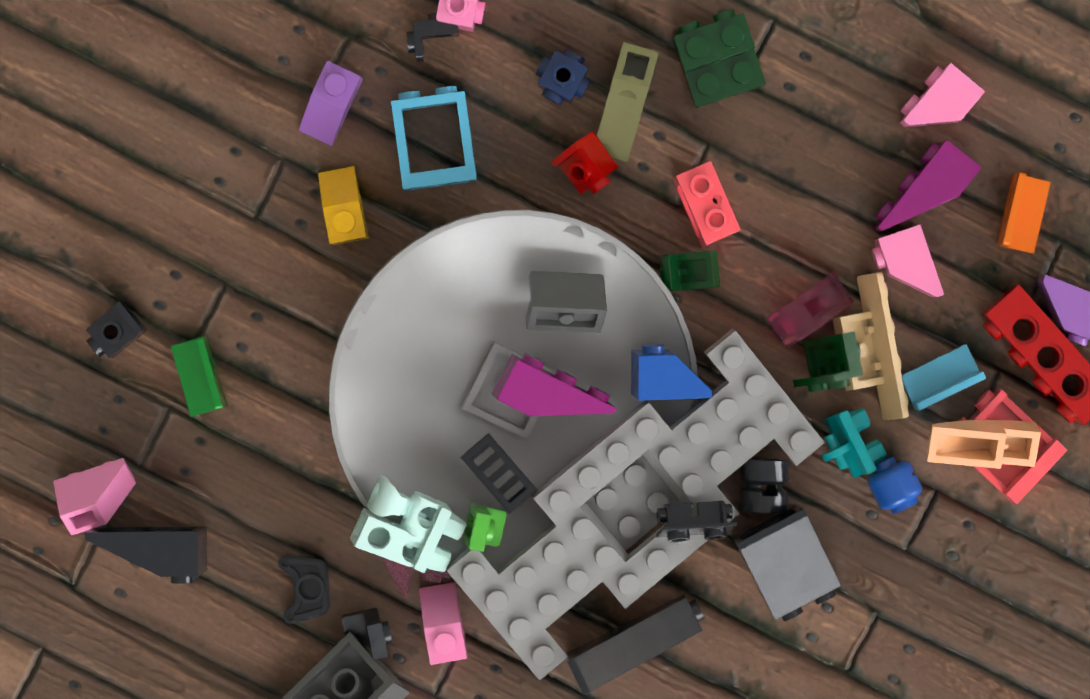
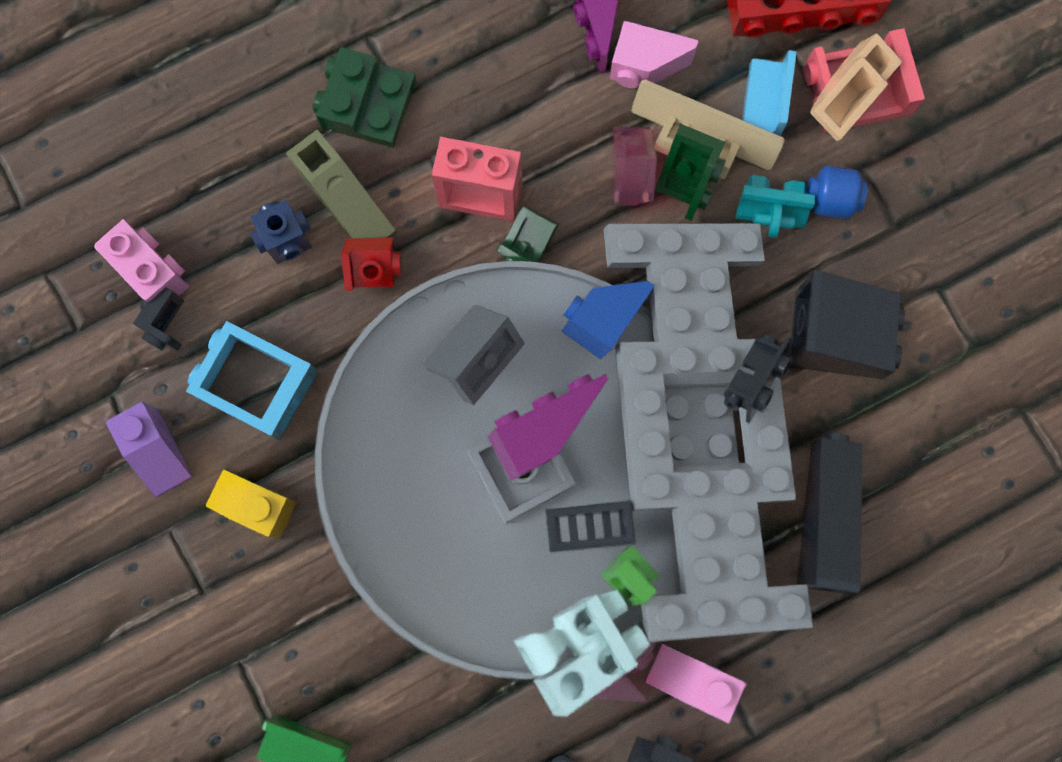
camera: 55 degrees left, 10 degrees down
black wheel [739,458,789,513] -> none

